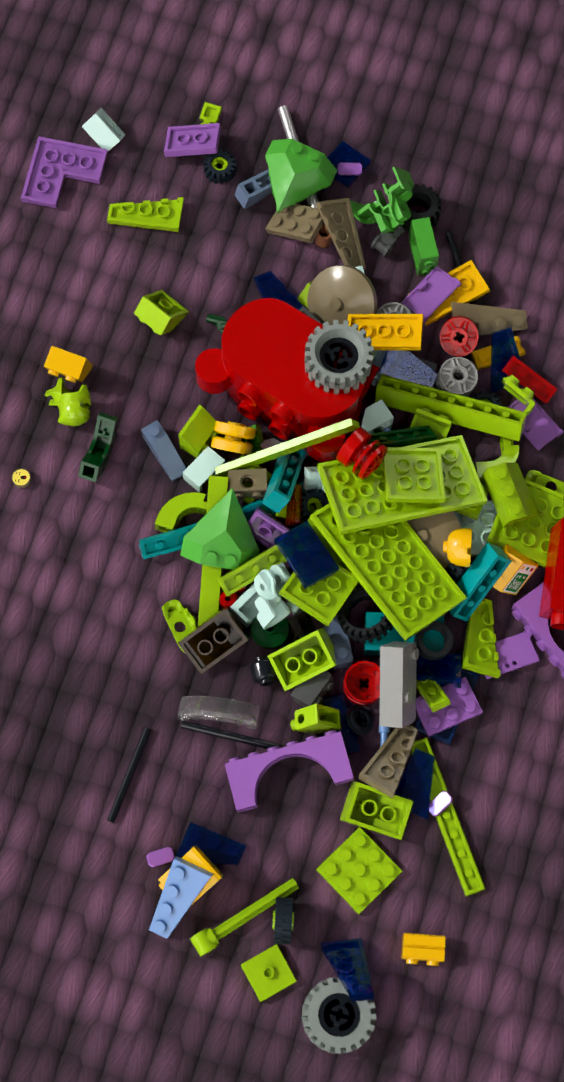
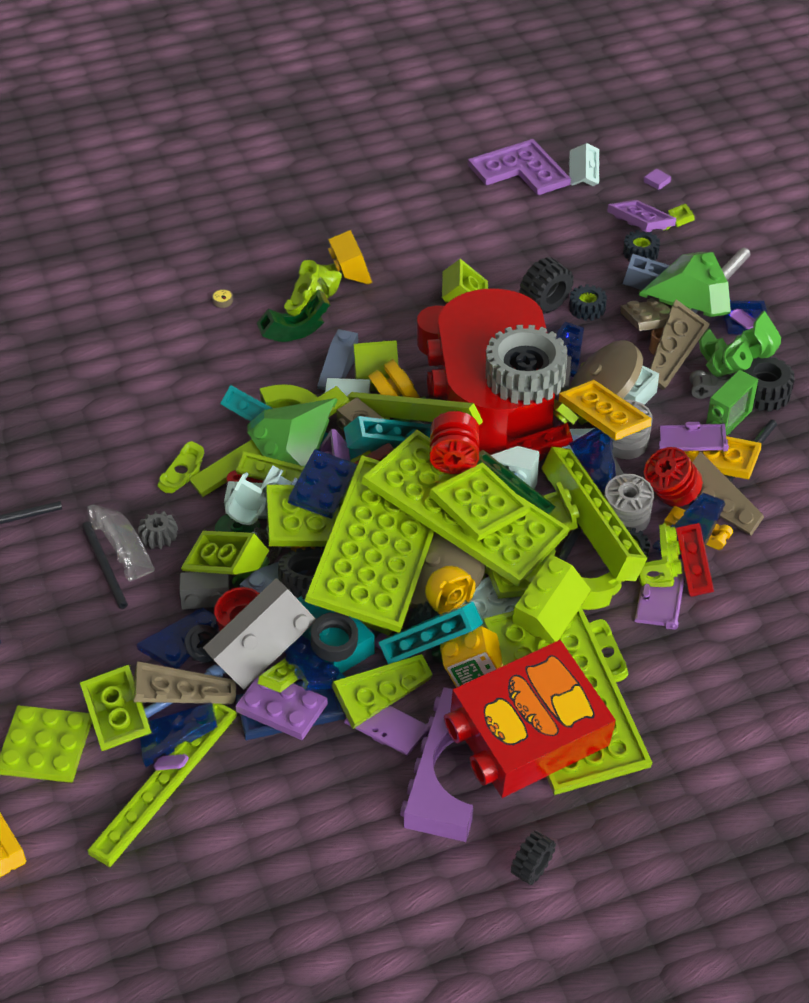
camera: 55 degrees right, 25 degrees down
lime wing [107,197,184,232] -> none
dark brown slope [178,605,250,674] -> none
medium lavender arch [225,730,354,813] -> none
black head [250,656,278,686] -> none
lime torso [290,704,341,735] -> none
none -> dark grey gear [138,511,178,550]
none -> lime piece [284,260,319,316]
none -> black tyre [519,257,574,314]
none -> black bush [569,284,607,321]
none -> medium lavender tile [644,169,671,190]

